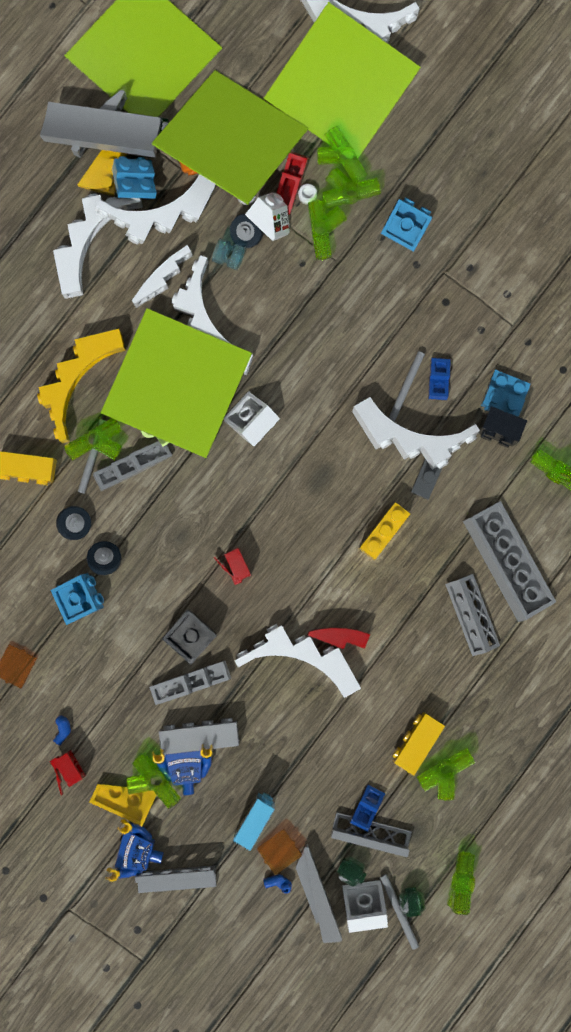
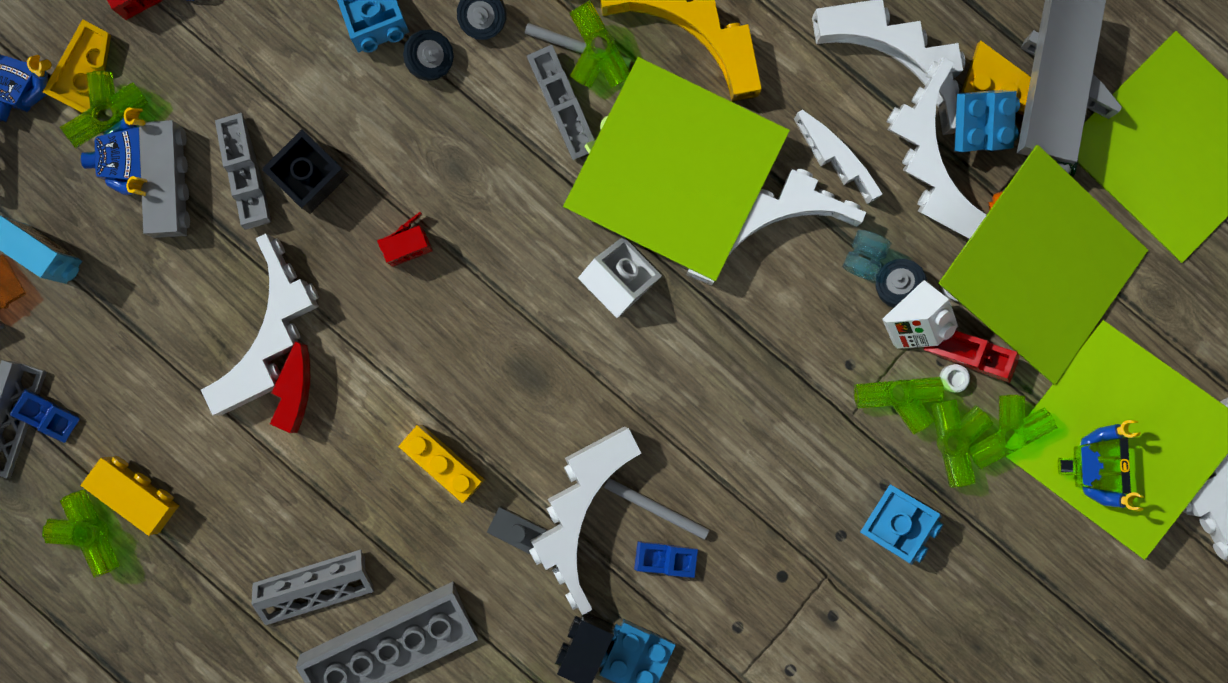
camera: 100 degrees right, 0 degrees up
none -> torso [1058,420,1145,512]

